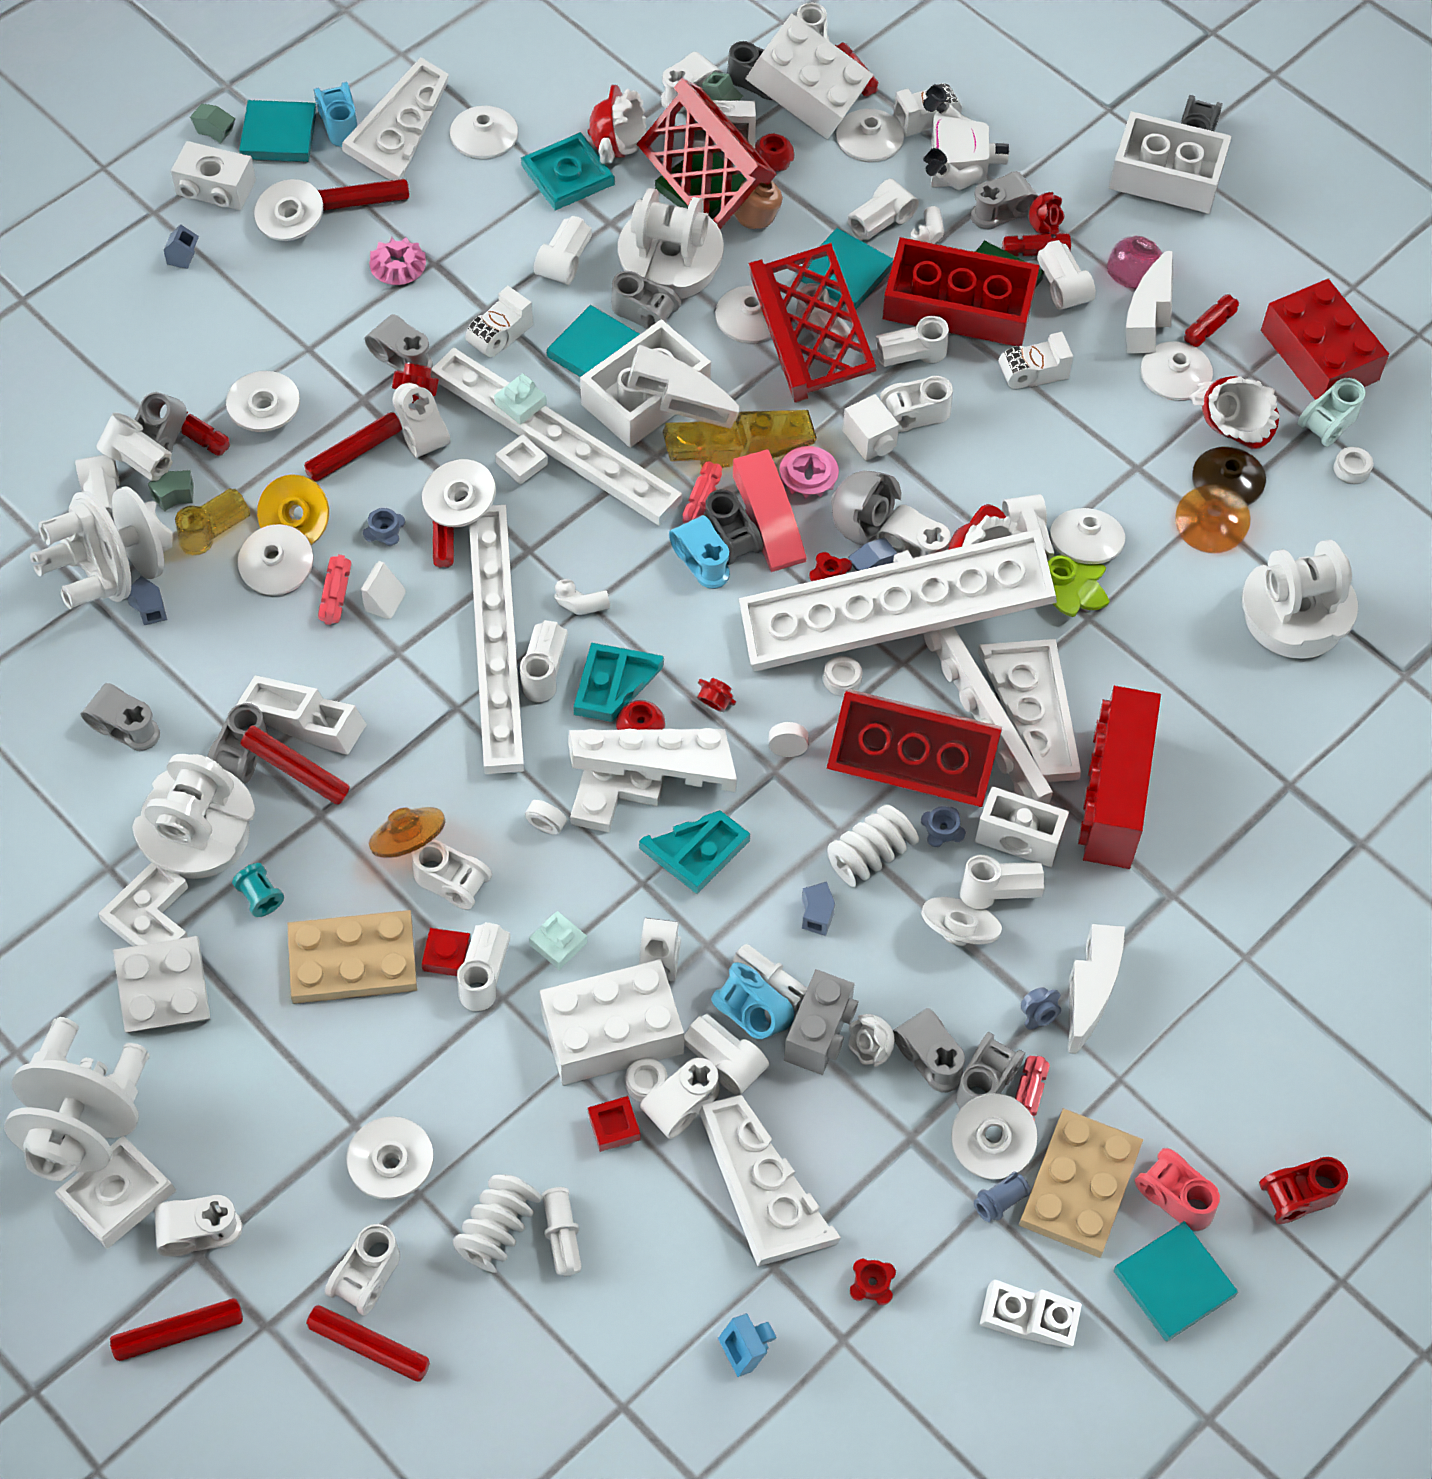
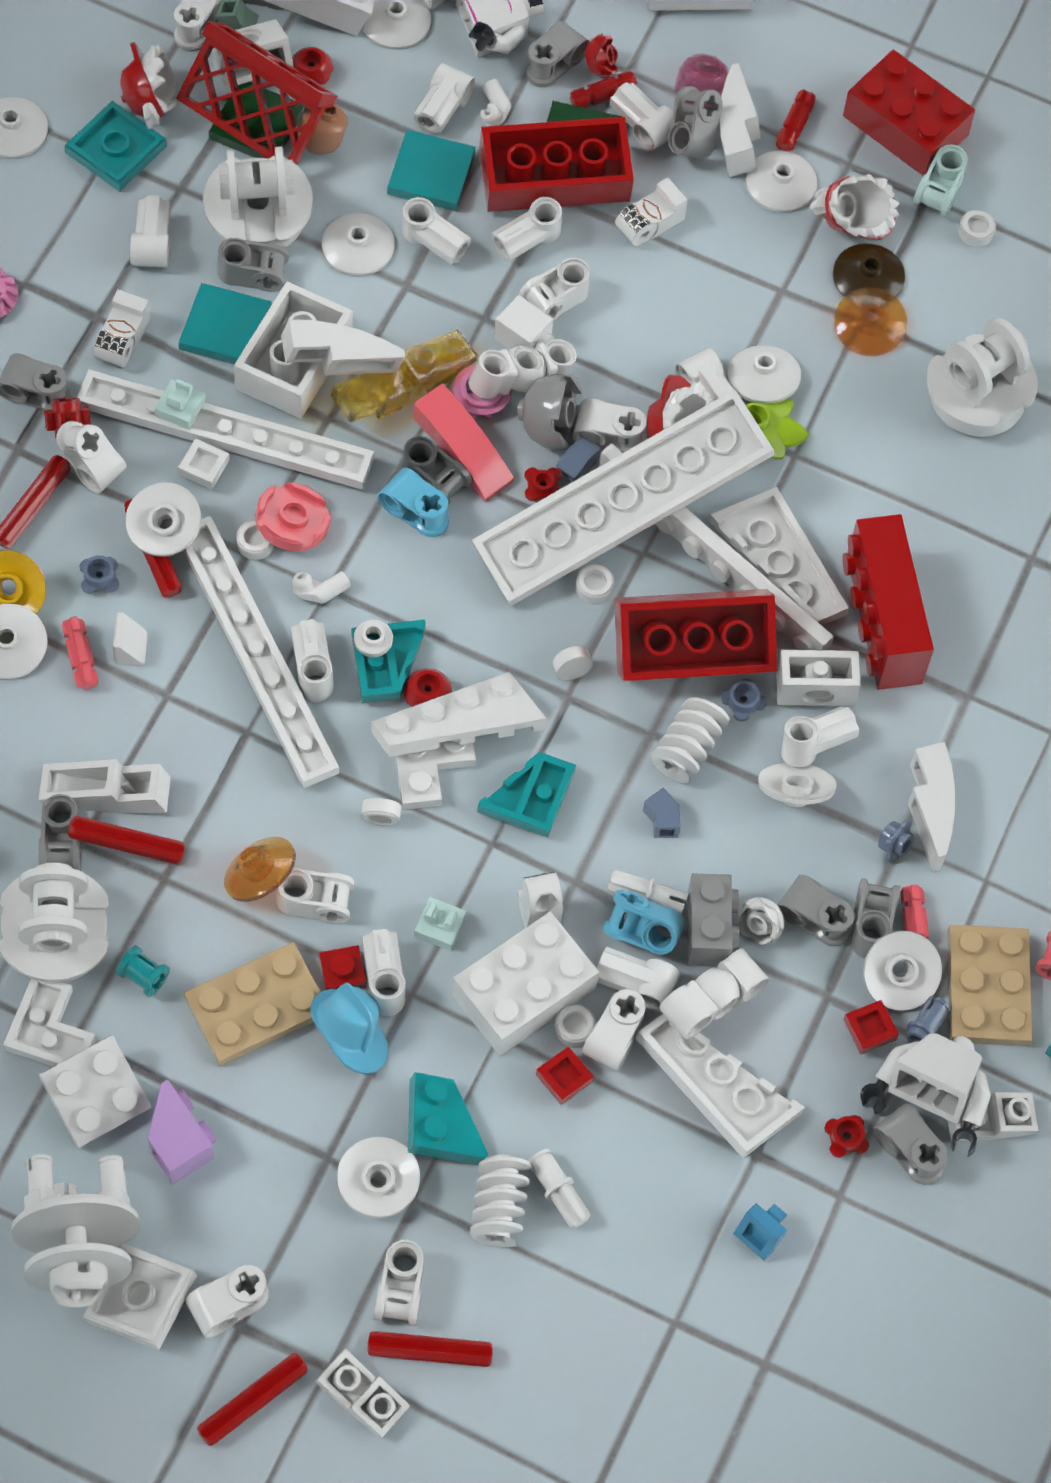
camera: 25 degrees left, 5 degrees up
coral axle [682,461,722,524] -> none
red plate [697,678,736,712] -> none
red fence [748,243,877,403] -> none
none -> lavender slope [148,1080,216,1184]
none -> white tile [236,520,274,560]
none -> coral tile [254,483,332,551]
none -> medium azure piece [310,983,388,1074]
none -> white slope [314,1348,410,1438]
none -> white plate [354,620,393,658]
none -> teal wing [408,1072,488,1165]
none -> white piece [469,339,577,399]
none -> white piece [659,948,769,1040]
none -> light grey piece [668,86,722,158]
none -> red plate [843,1000,899,1055]
none -> white torso [860,1033,991,1157]
none -> light grey piece [873,1103,948,1185]

